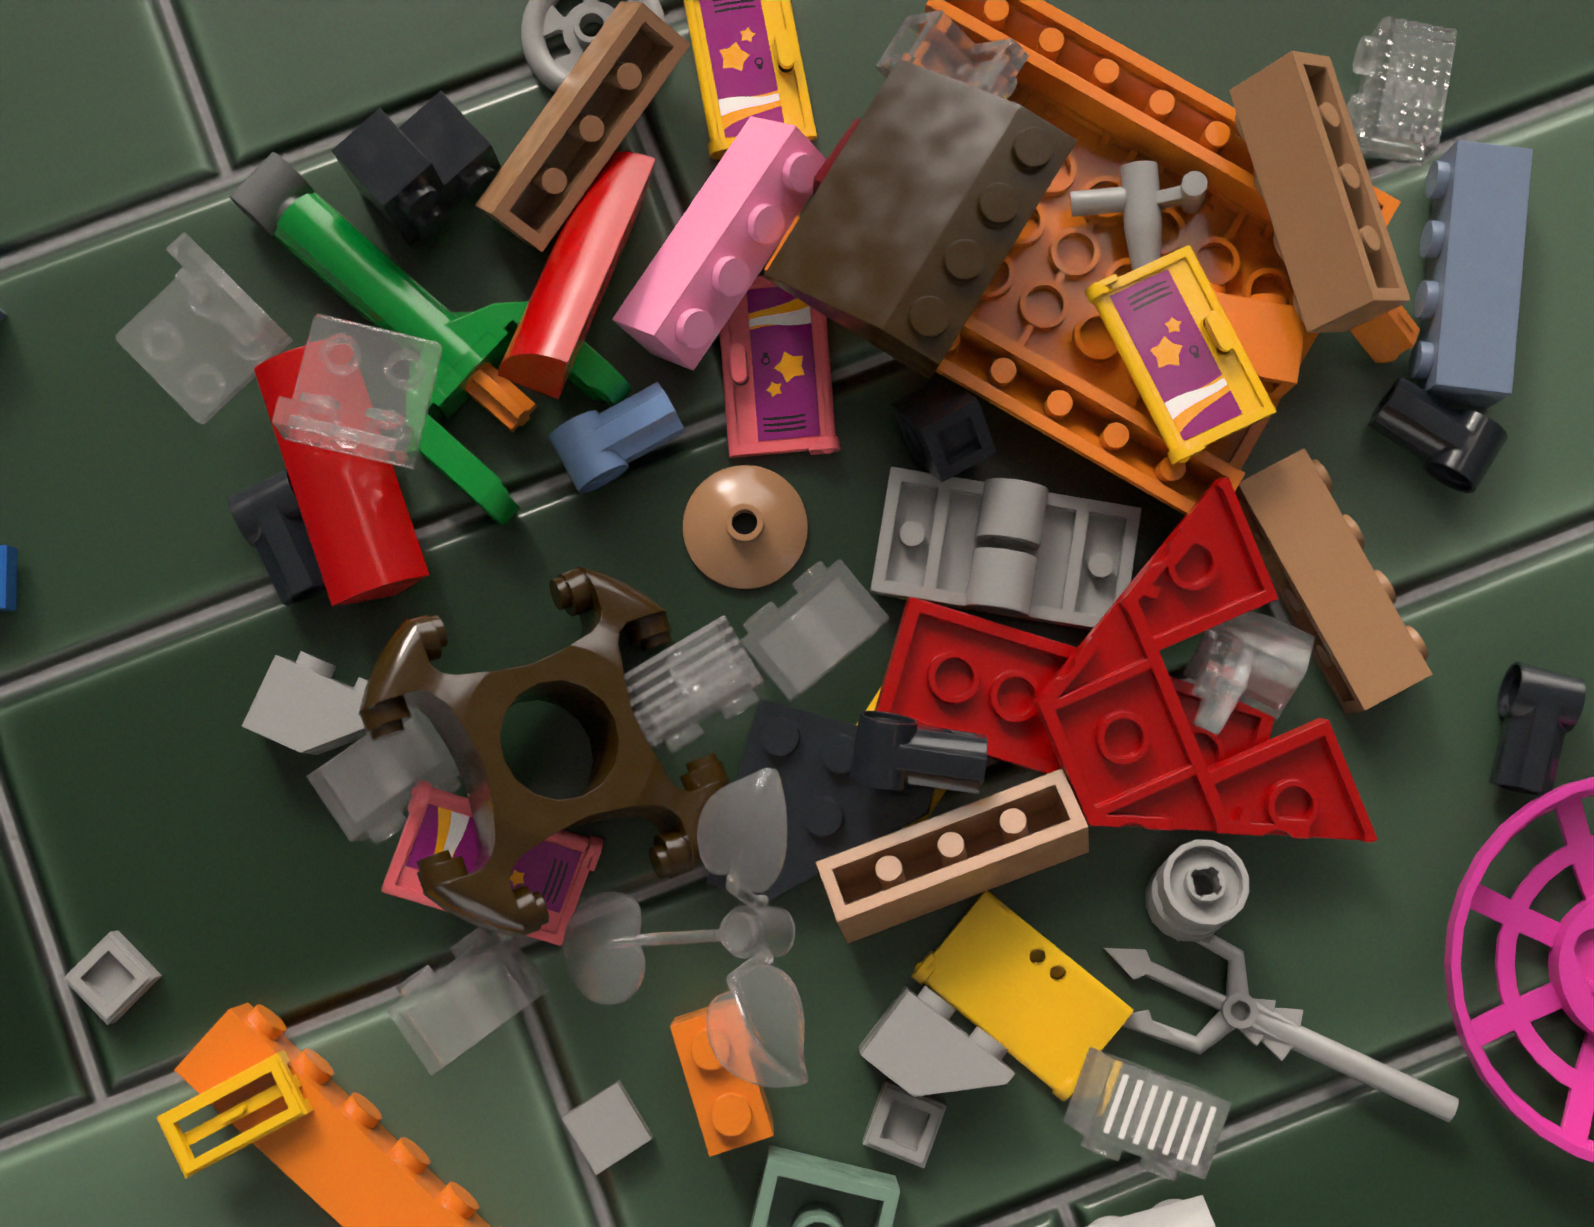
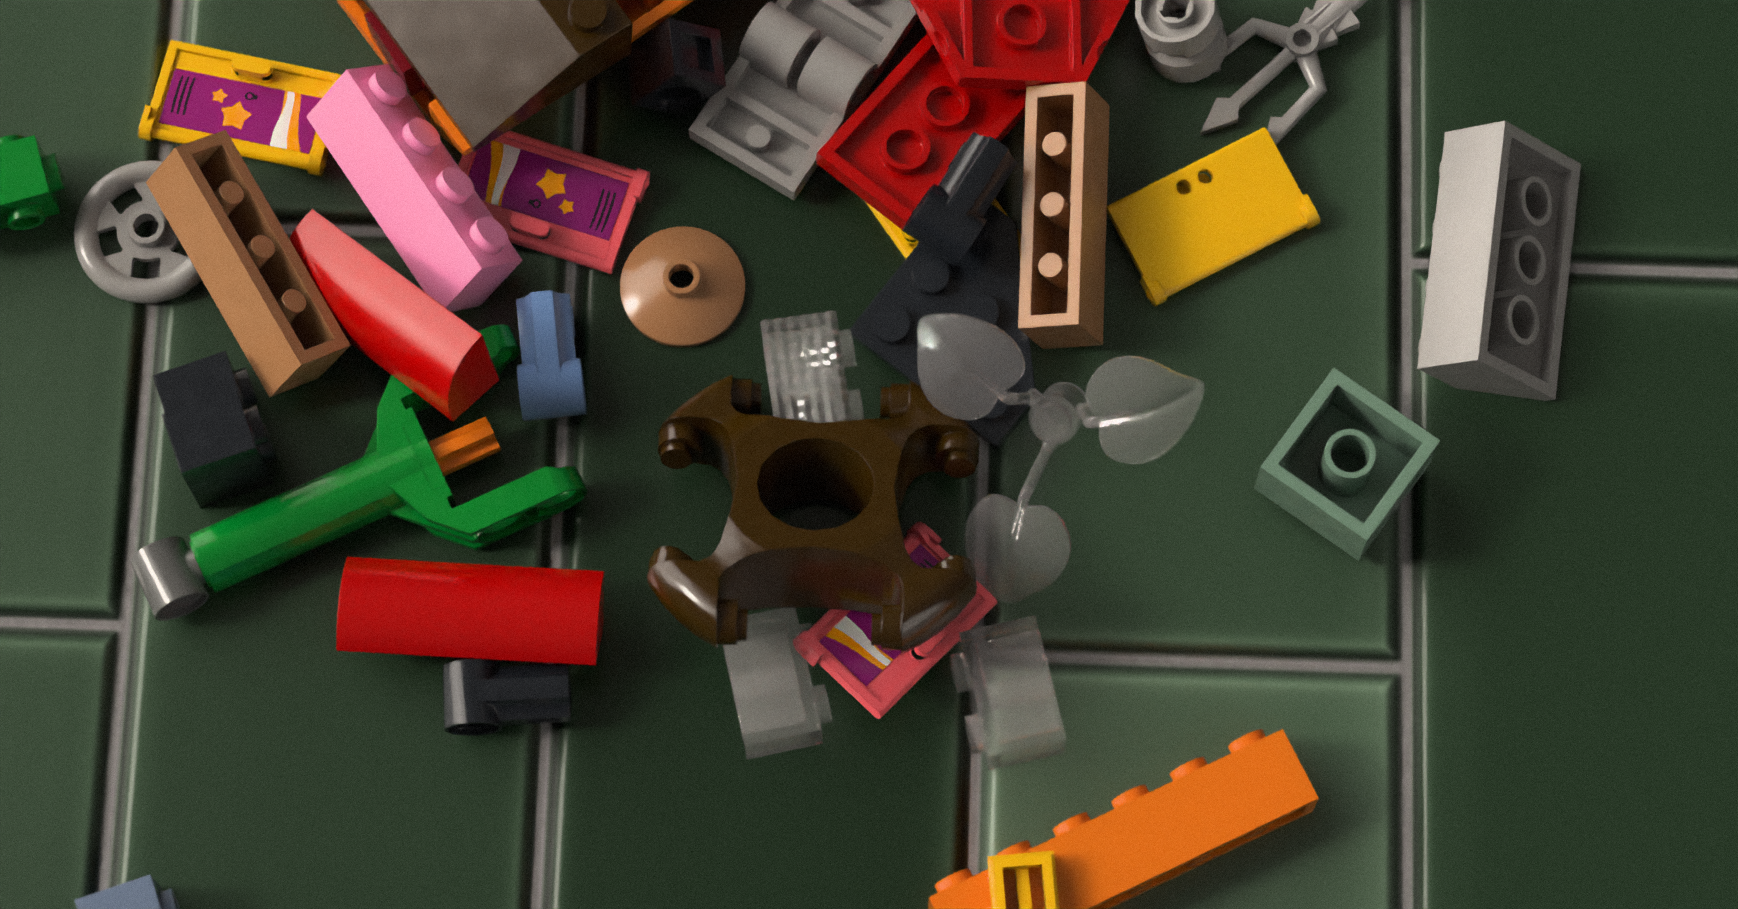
camera: 65 degrees left, 10 degrees down
clear bracket [116,232,293,424] -> none
light grey slope [242,651,371,755] -> none
clear bracket [272,314,443,469] -> none
light grey tile [562,1080,653,1175] -> none
orange brick [670,998,775,1157] -> none
clear brick [740,559,889,704] -> none
light grey slope [858,985,1015,1097] -> none
light grey tile [862,1079,947,1168] -> none
clear brick [1063,1046,1232,1181] -> none

